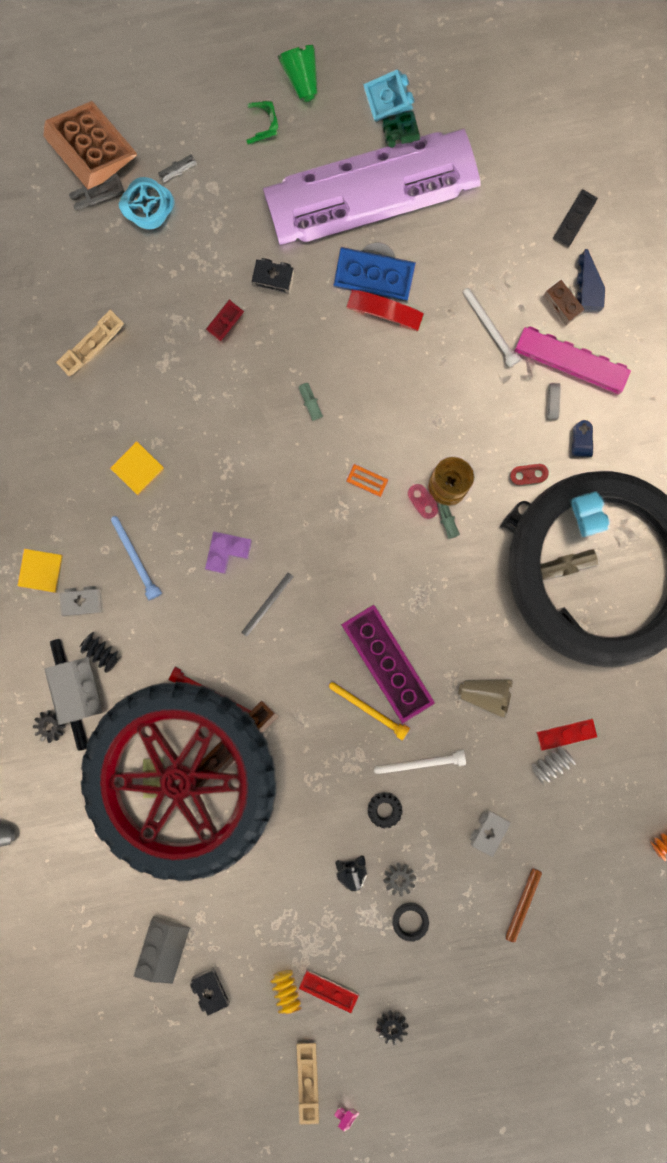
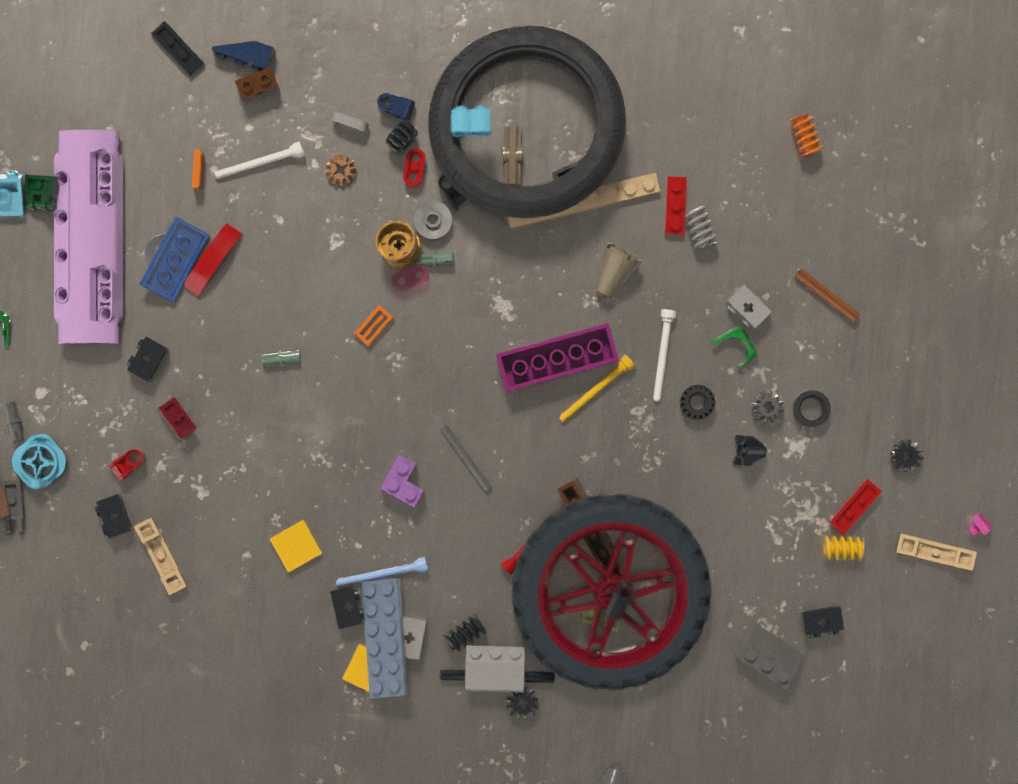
camera: 80 degrees left, 0 degrees up
dark pink brick [514,326,631,394] -> none
none -> black brick [95,494,133,538]
none -> red piece [108,449,146,482]
none -> orange tile [192,149,204,190]
none -> medium nougat gear [325,155,356,186]
none -> black brick [330,585,364,629]
none -> sand blue plate [362,578,408,699]
none -> black gear [386,120,418,154]
none -> light grey dish [413,201,452,239]
none -> tan plate [508,173,660,229]
none -> black piece [604,580,635,621]
none -> green helmet [711,326,758,369]

